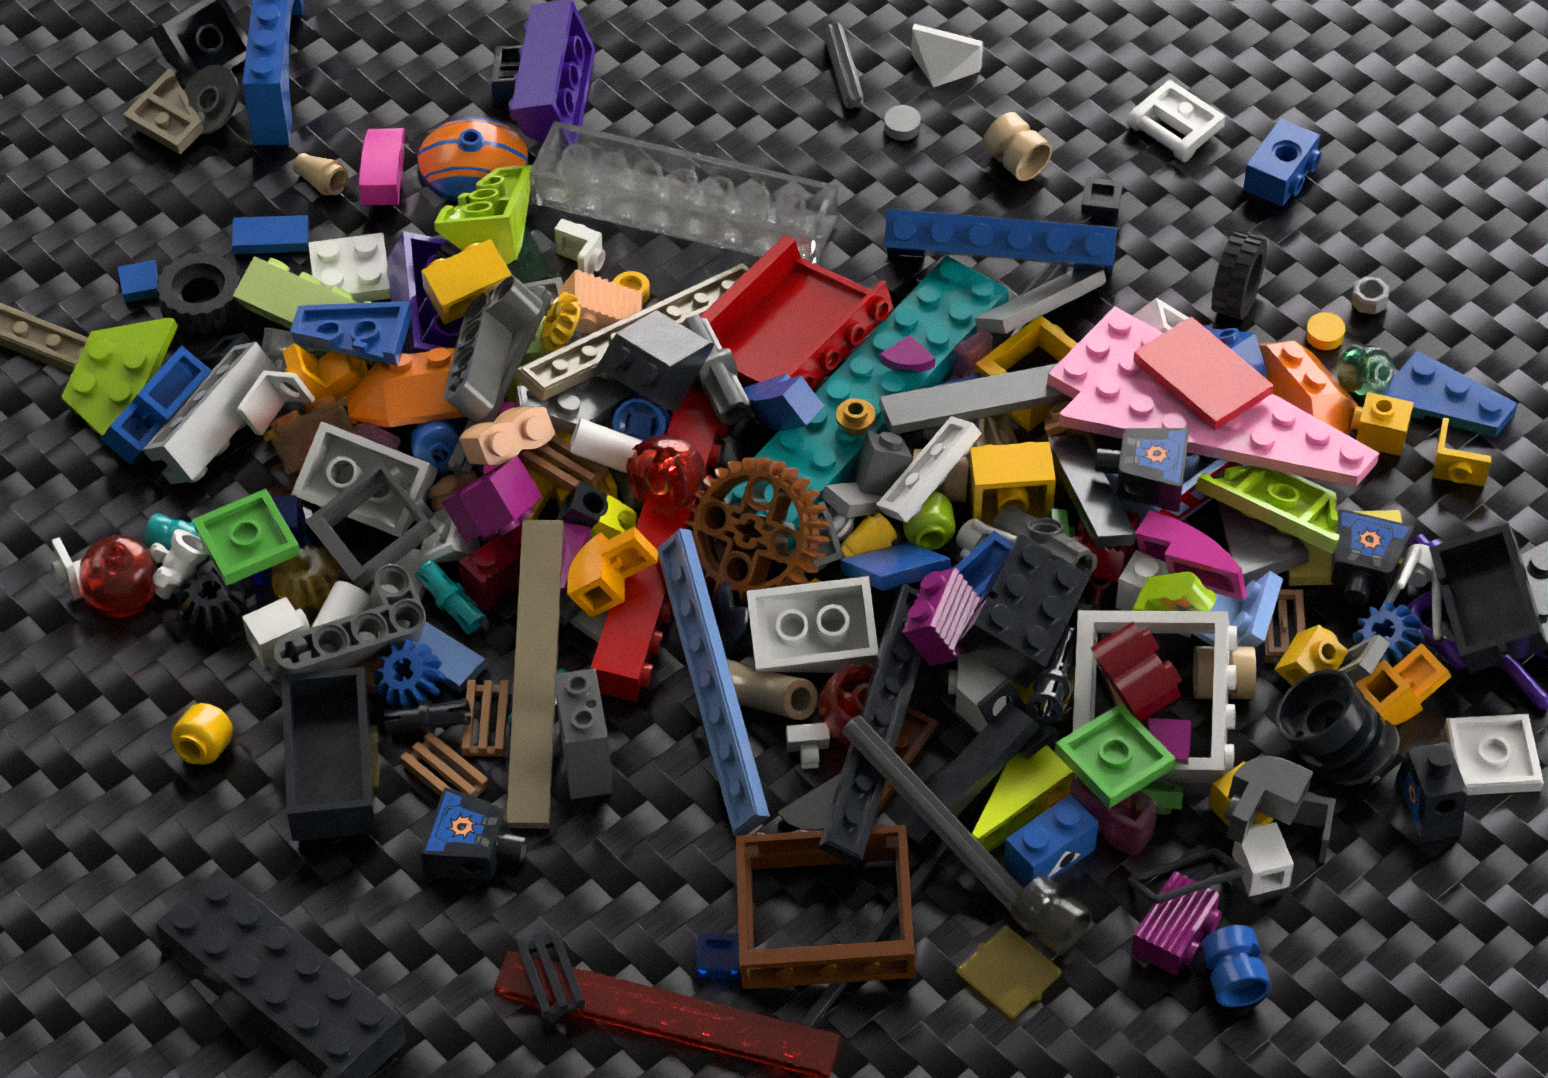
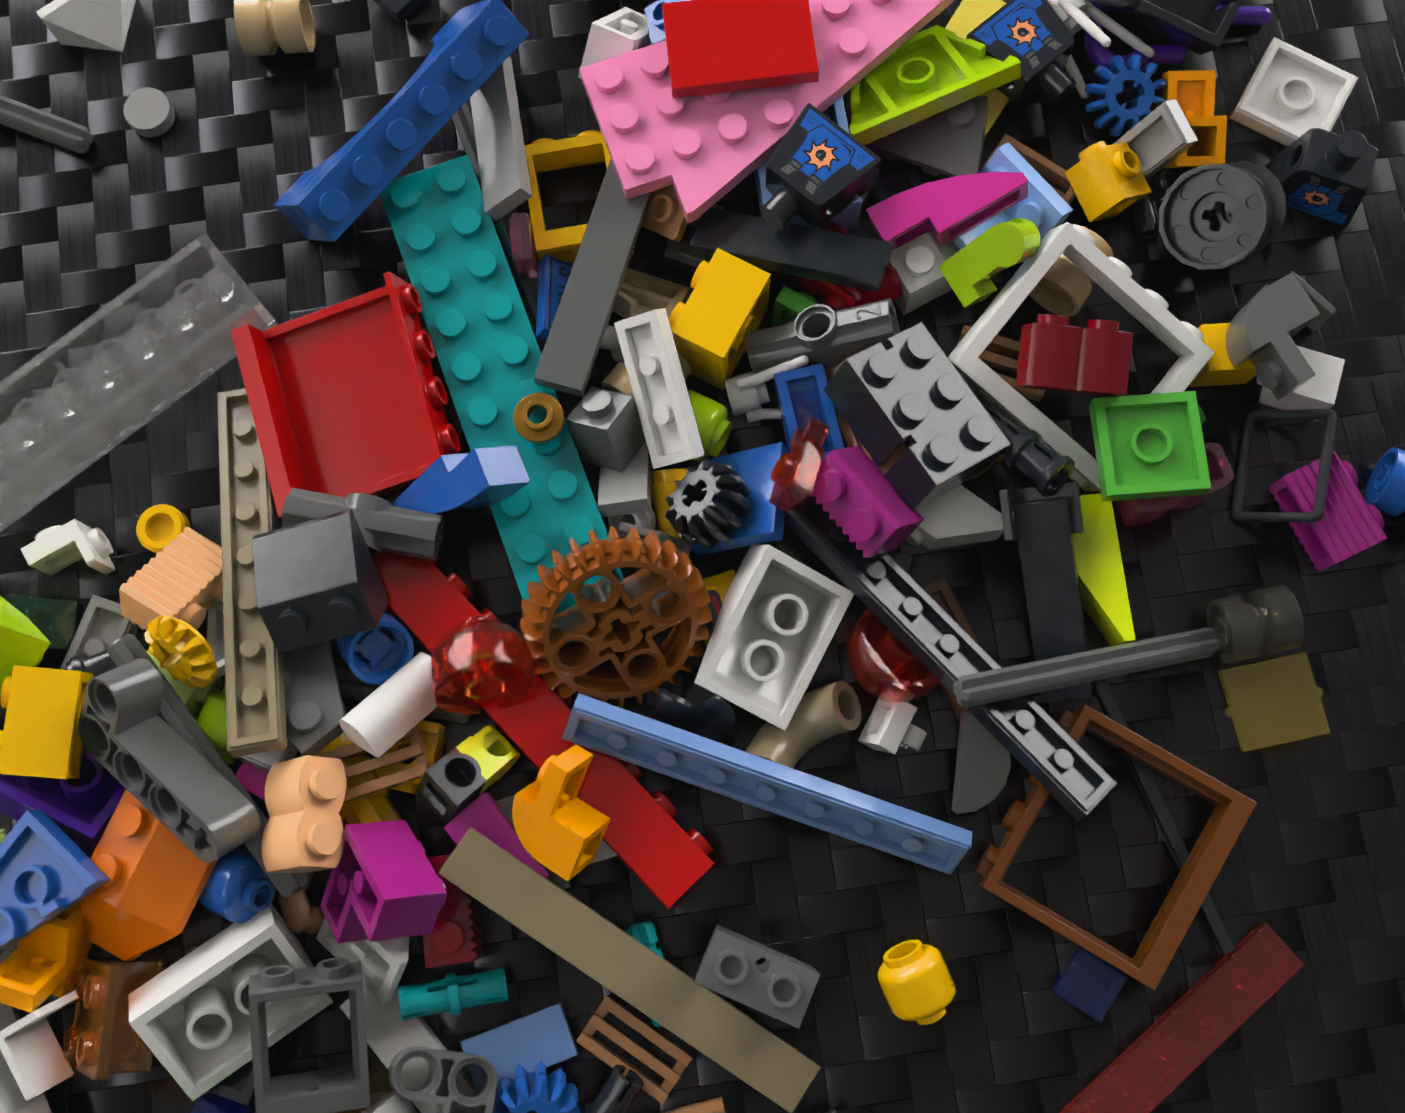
camera: 55 degrees left, 25 degrees up
clear pink tile [352,423,401,451] -> none
magenta tile [880,335,935,373] -> none
blue brick [1004,794,1098,894] -> none
magenta tile [1148,718,1191,765] -> none
none -> black gear [665,459,753,549]
none -> clear red plate [769,417,829,512]
none -> yellow head [878,940,956,1025]

